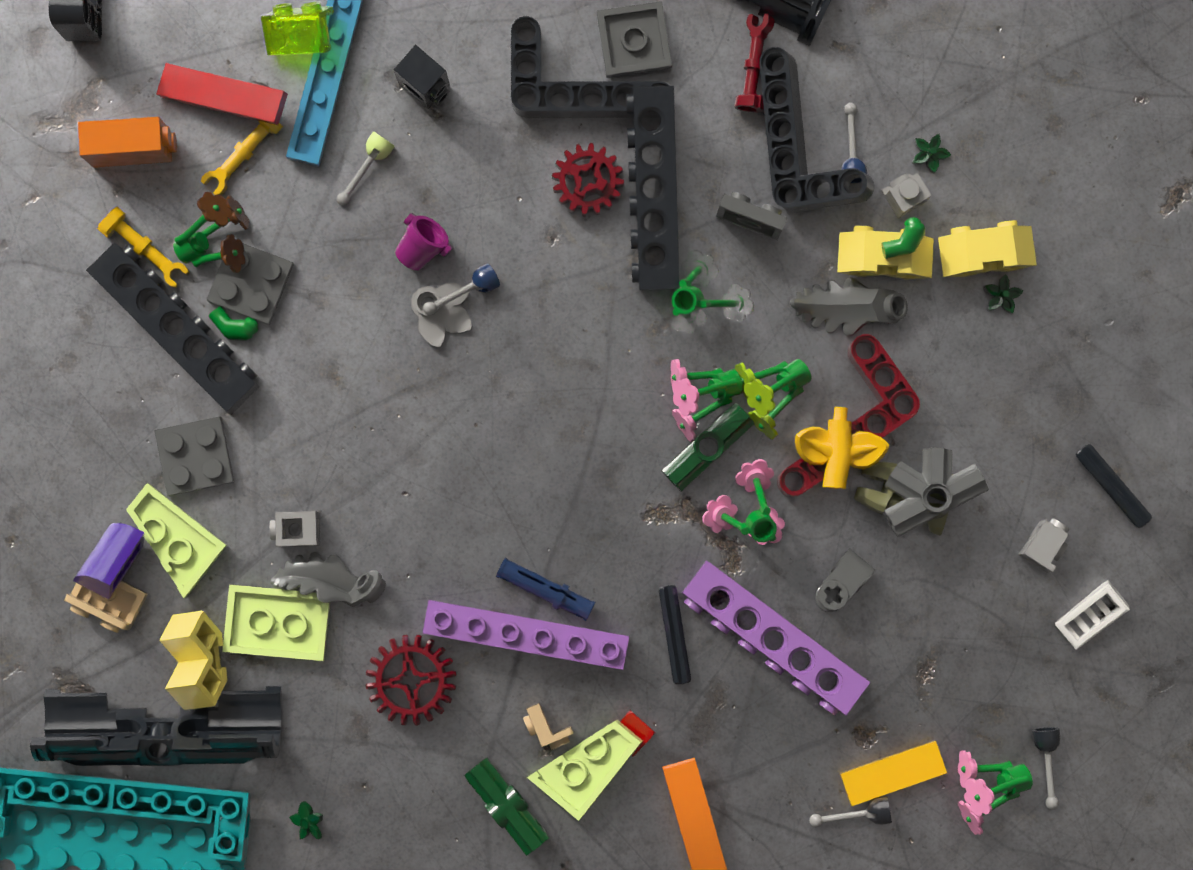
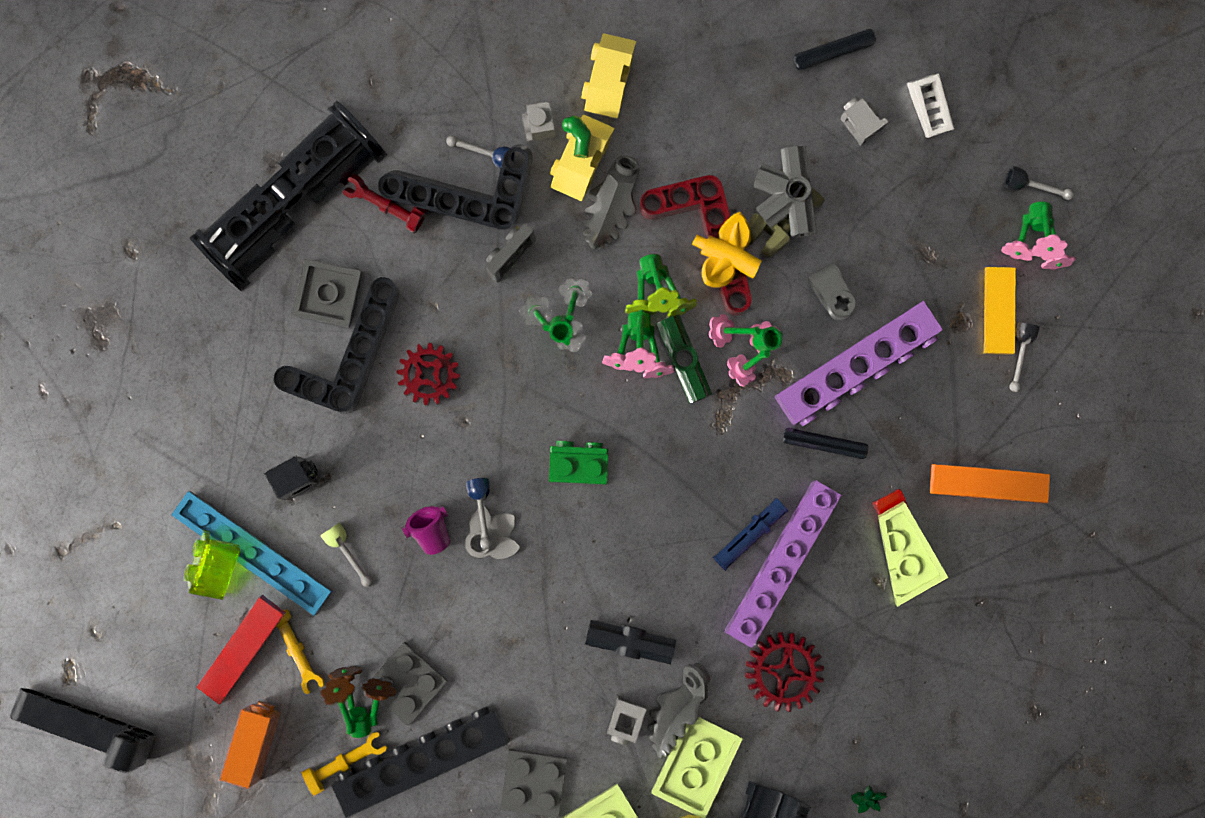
camera: 70 degrees left, 0 degrees up
green arm [208,306,258,341] -> none
dark green piece [464,757,549,856] -> none
tan bracket [523,703,574,750] -> none
black brick [626,86,680,290] -> none
dark green plant [912,134,951,173] -> none
dark green plant [984,274,1023,314] -> none
none -> green bracket [549,441,608,485]
none -> black piece [585,620,676,665]

